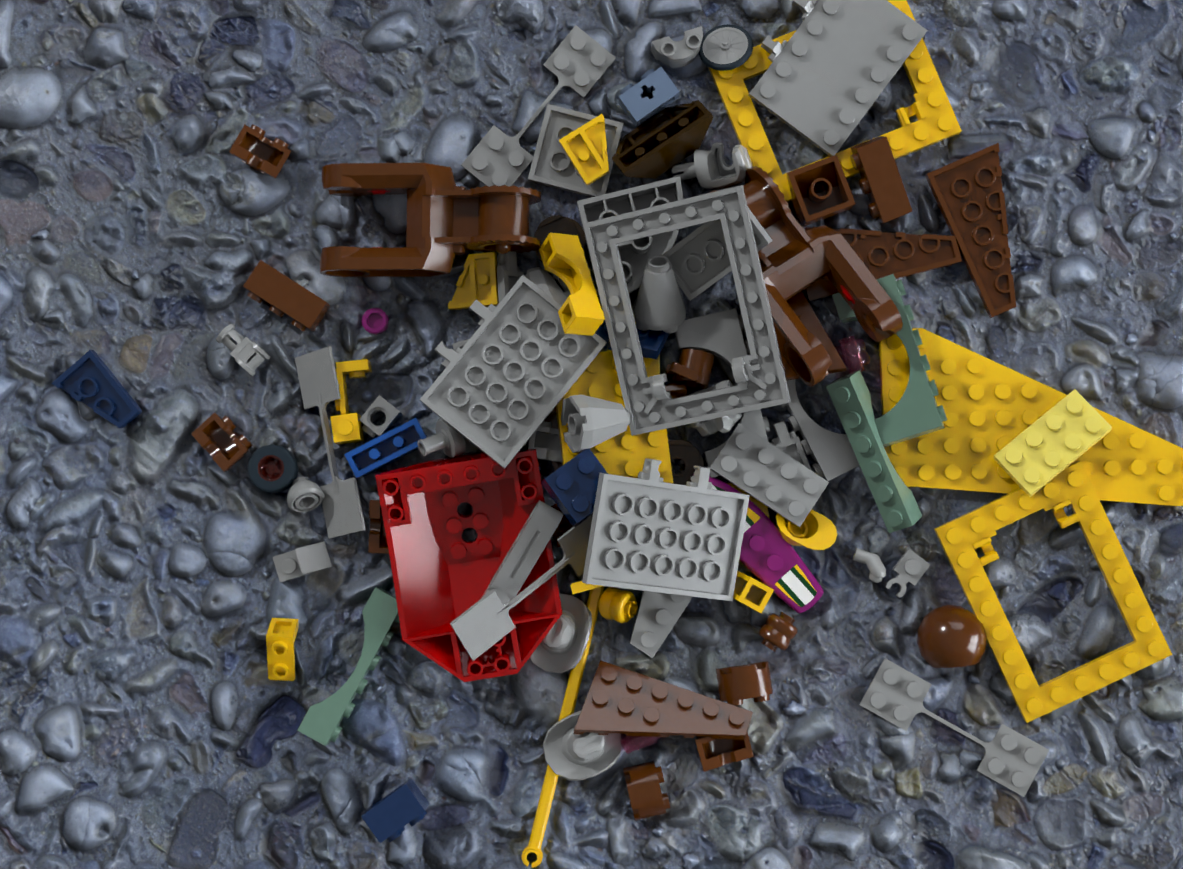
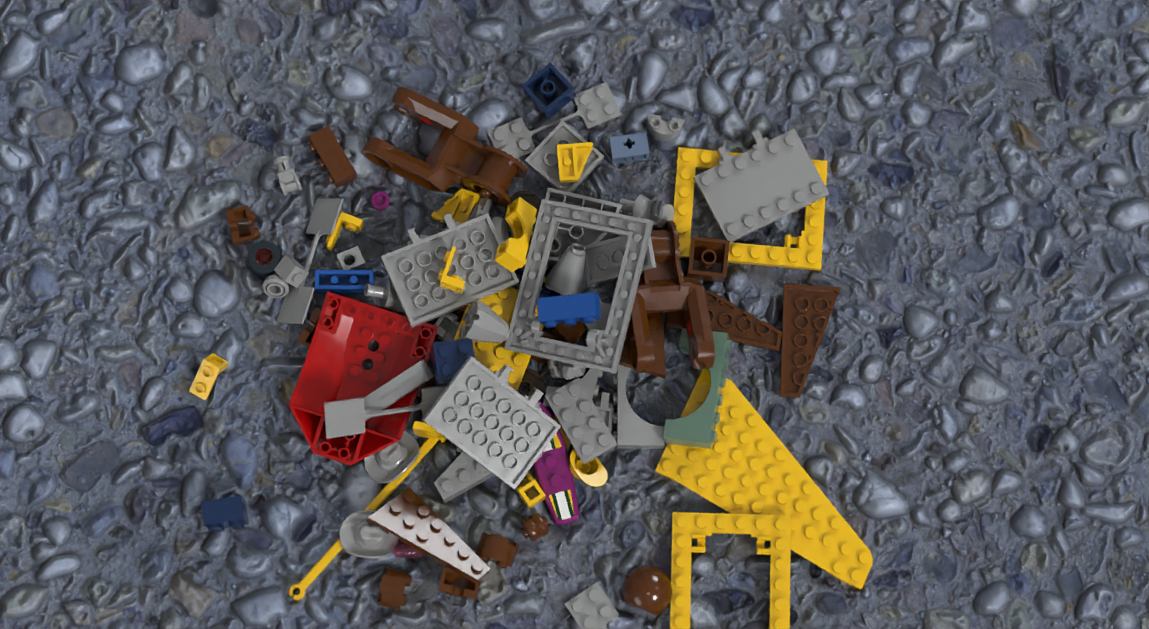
camera: 20 degrees right, 10 degrees down
dark blue wing [51,350,142,428] -> none
reddish brown cylinder [229,124,291,179] -> none
light grey slope [273,541,332,582] -> none
sand green arch [297,587,400,746] -> none
yellow brick [330,413,364,445] -> none
yellow piece [597,587,638,623] -> none
dark brown wedge [612,100,713,179] -> none
light grey wheel [698,24,753,71] -> none
sand green arch [826,370,922,533] -> none
clear pink piece [835,335,870,373] -> none
reddish brown brick [850,136,913,223] -> none
light grey arm [852,548,886,583] -> none
light grey plate [885,548,930,598] -> none
light yellow plate [993,389,1112,497] -> none
none -> light grey brick [274,255,309,288]
none -> yellow bracket [438,246,465,294]
none -> dark blue brick [522,62,576,120]
none -> blue brick [537,292,601,327]

